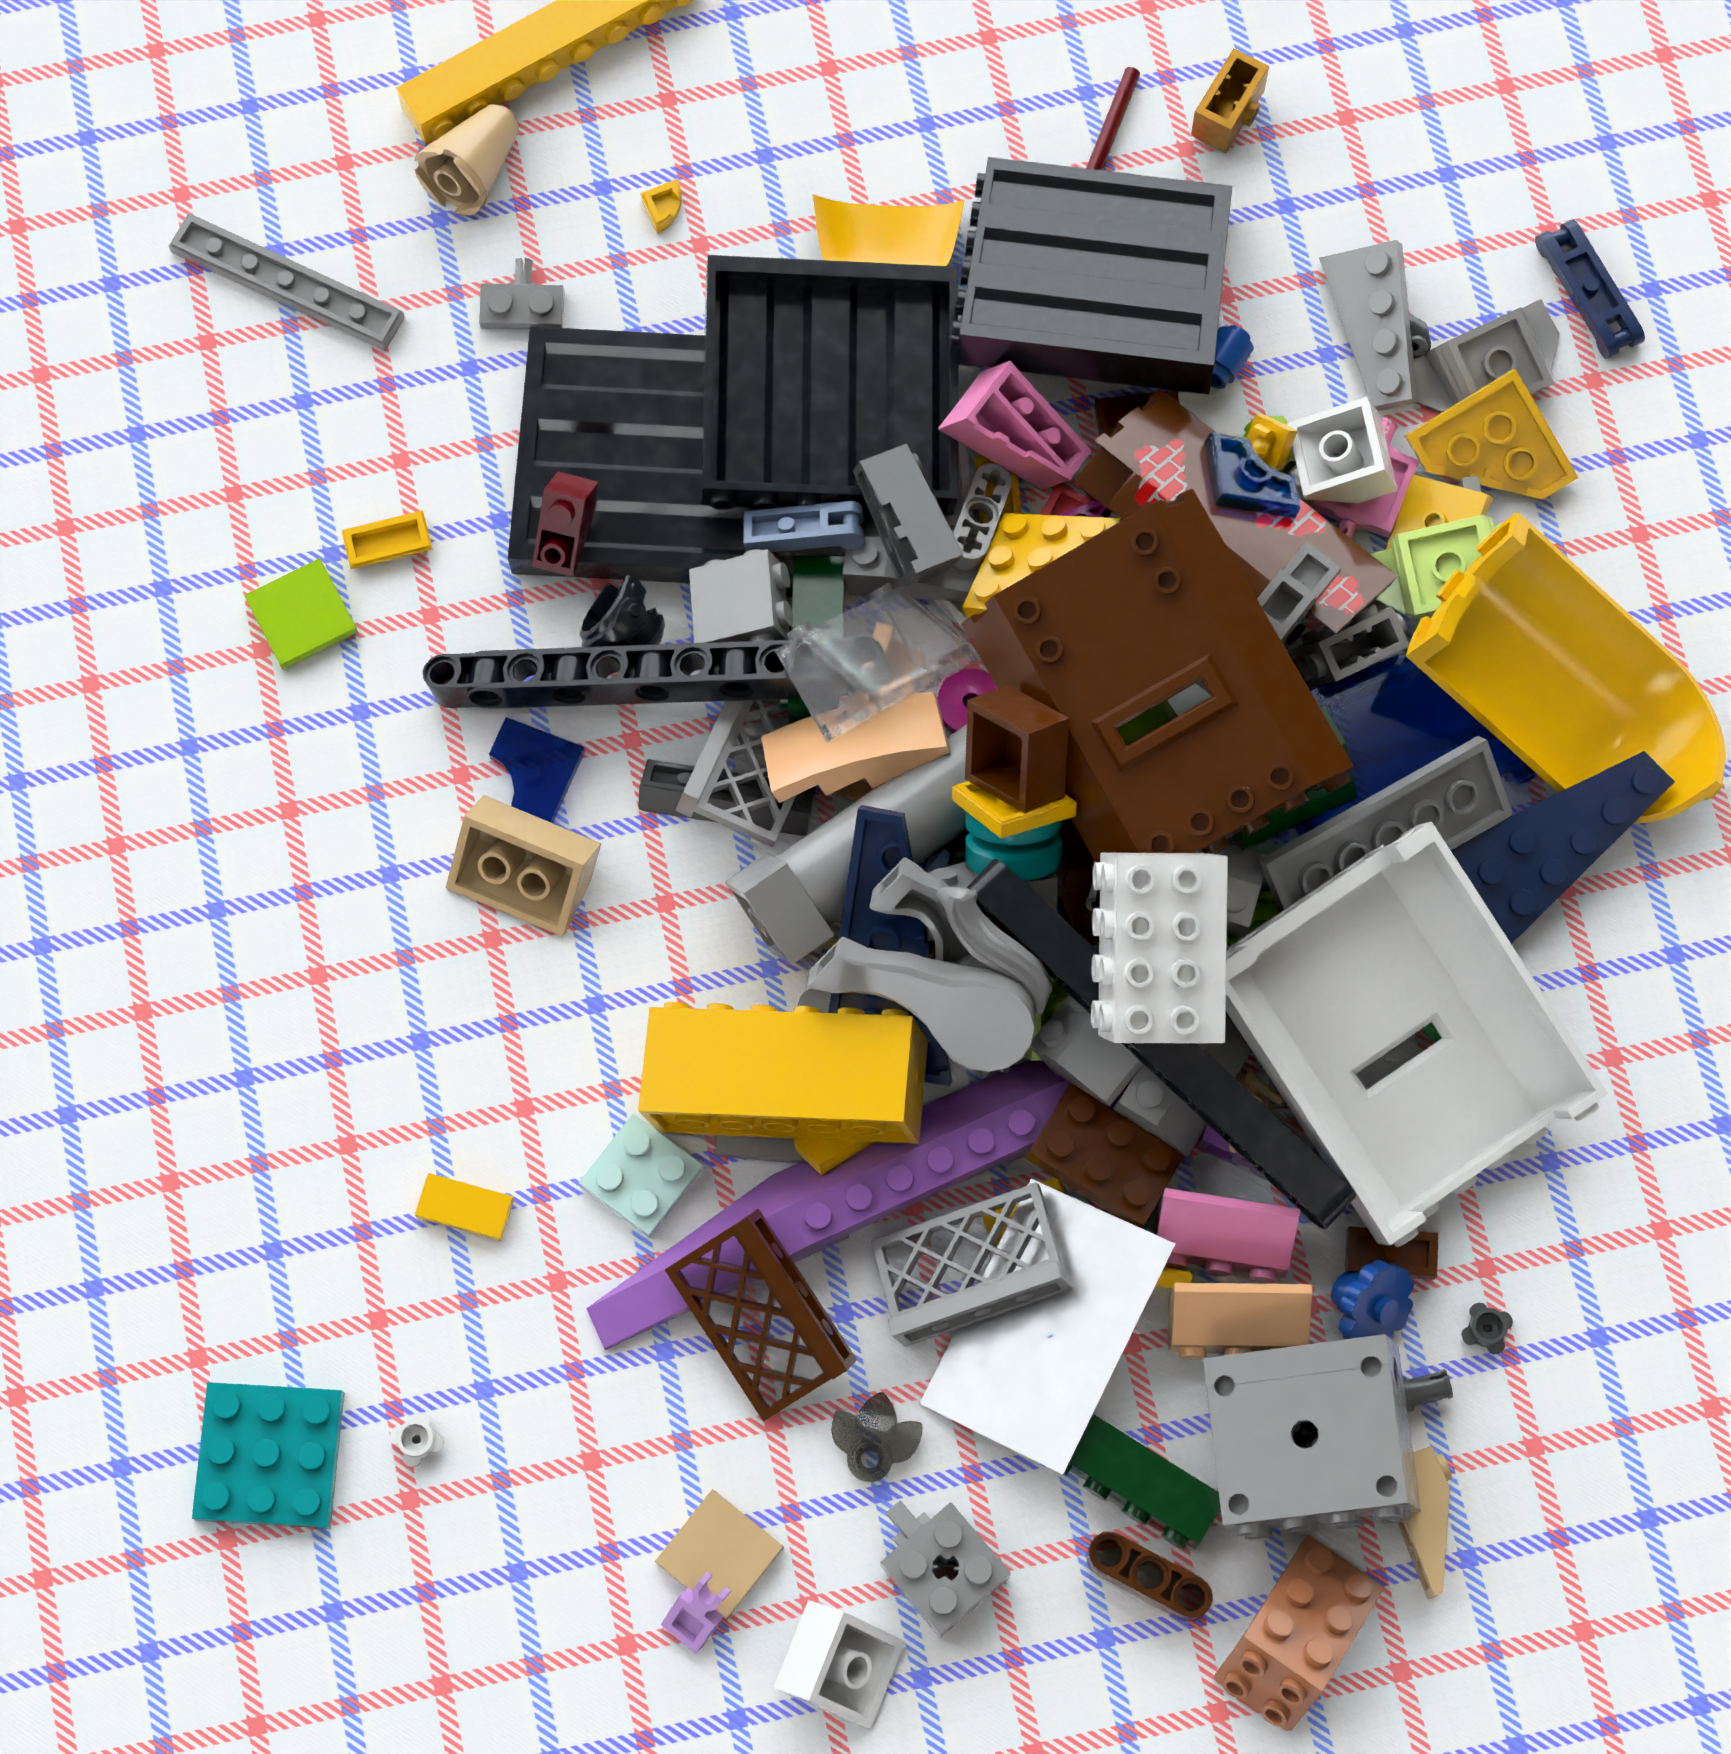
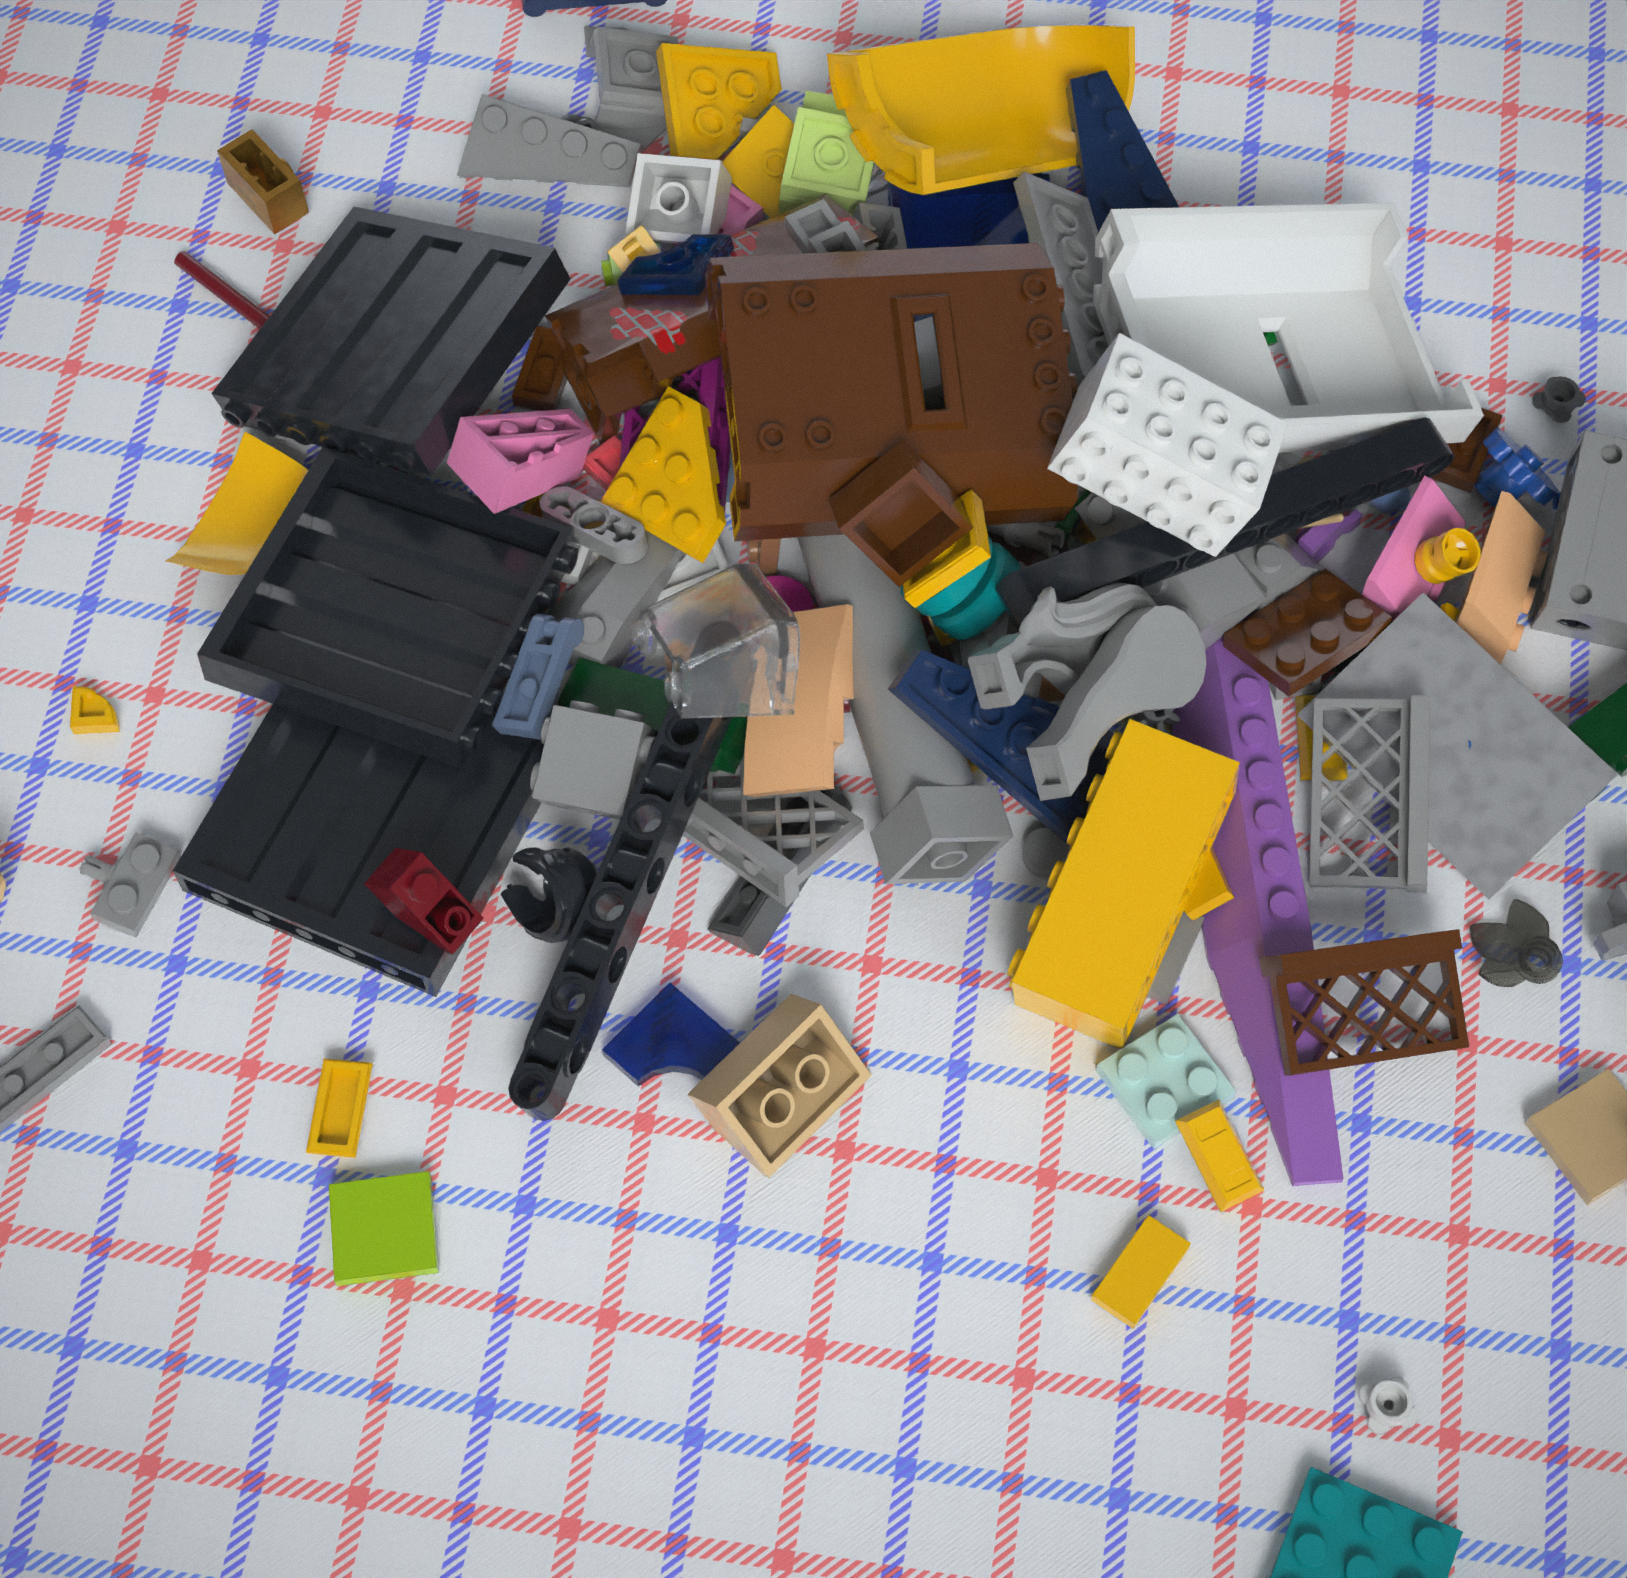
camera: 70 degrees left, 10 degrees down
wedge [853,443,964,589] -> none
none -> yellow tile [1175,1099,1265,1212]
none -> yellow wheel [1415,528,1481,584]

